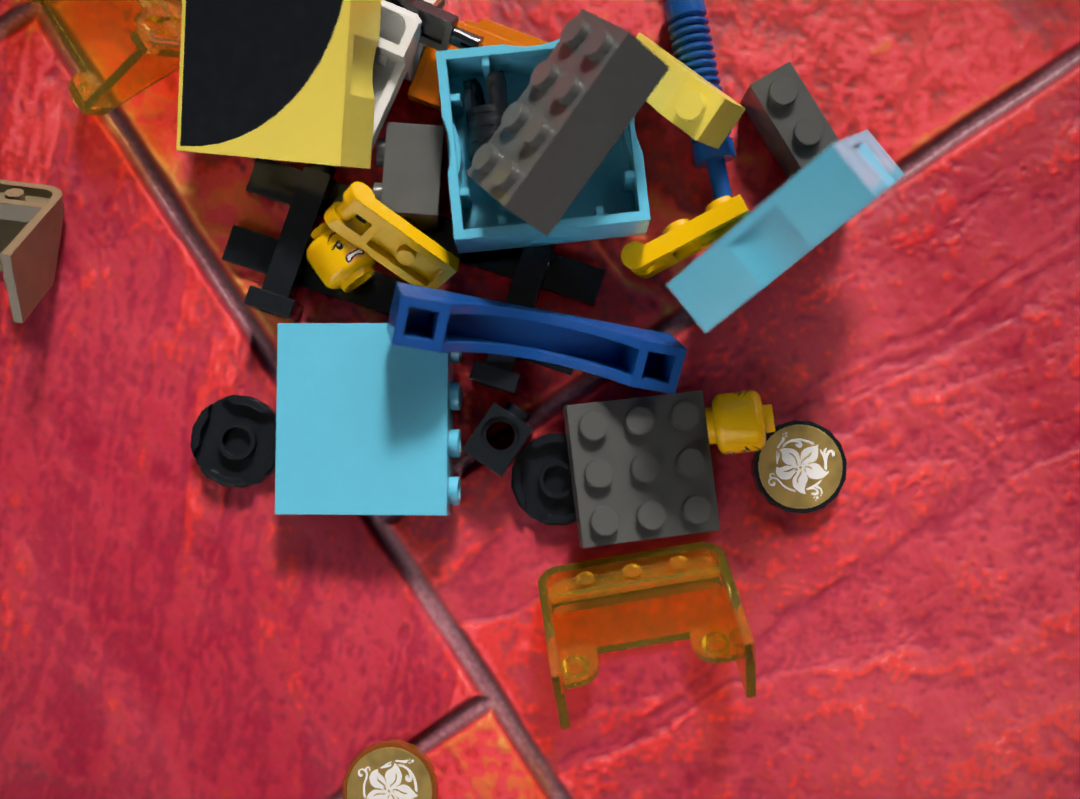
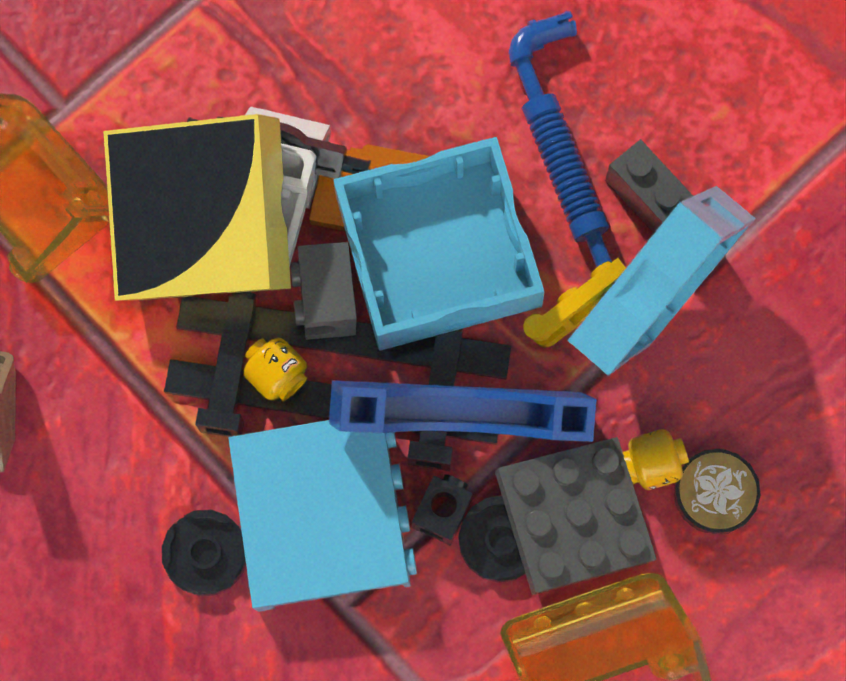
camera: 10 degrees left, 10 degrees down
yellow plate [324,181,460,289] -> none
black hinge [463,70,508,162] -> none
dark grey brick [466,9,670,236] -> none
light yellow slope [636,33,746,149] -> none

